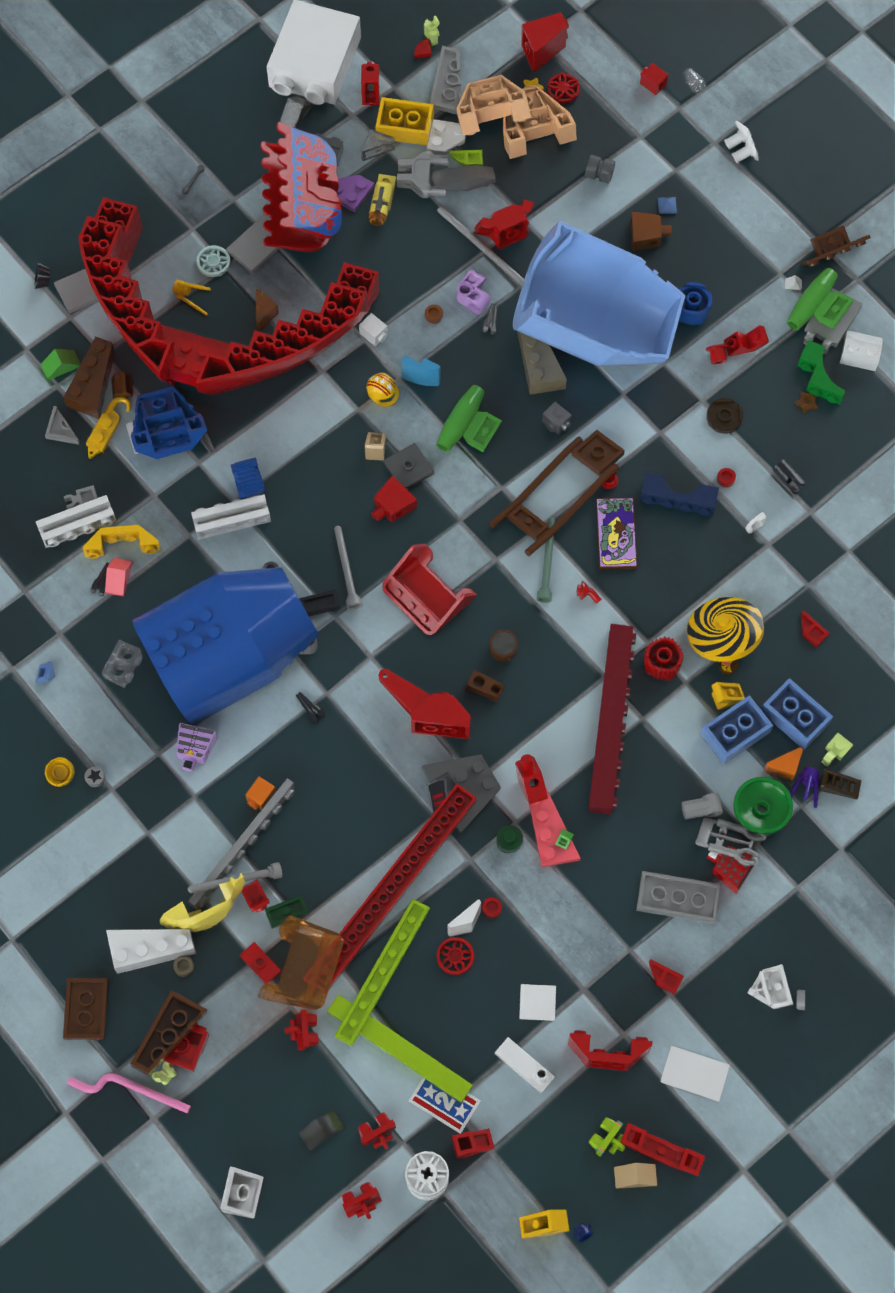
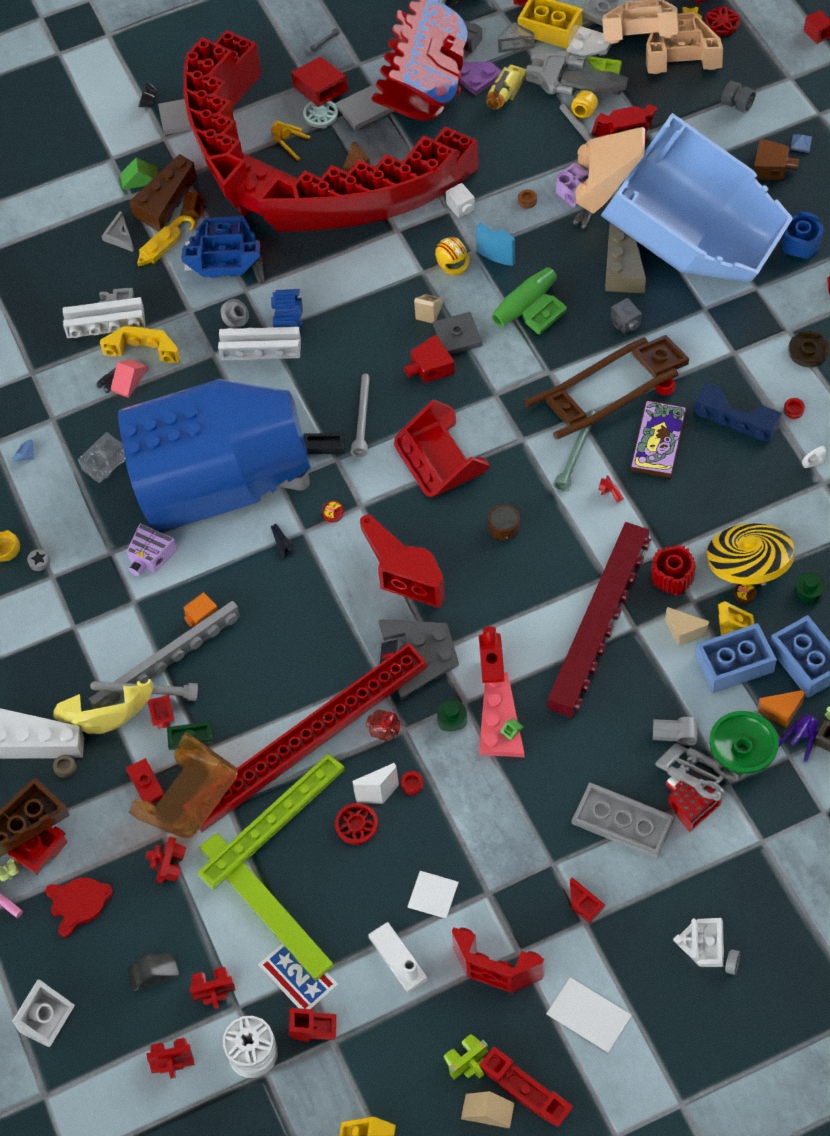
camera: 20 degrees right, 10 degrees down
reddish brown leg [465,670,504,702] -> none
red piece [705,344,729,364] -> none
none -> red tile [45,878,113,938]
none -> light grey plate [221,299,249,329]
none -> red brick [291,56,348,107]
none -> tile [322,501,343,523]
none -> clear red head [366,709,401,741]
none -> yellow head [571,90,598,119]
none -> light nougat wedge [575,127,645,214]
none -> tan slope [665,607,709,646]
none -> dark green piece [795,572,826,606]

